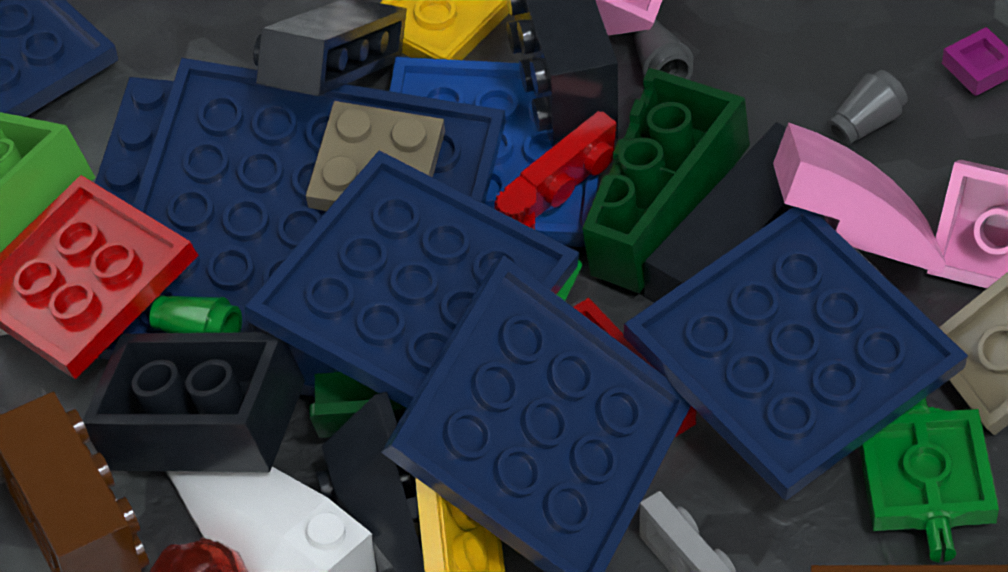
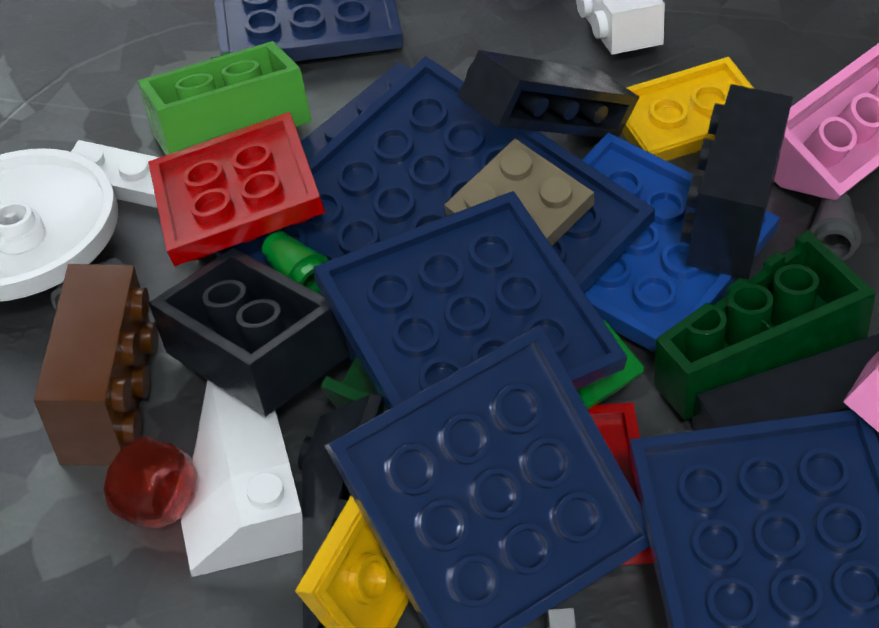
camera: 30 degrees right, 0 degrees up
red hinge [494,111,616,230] -> none

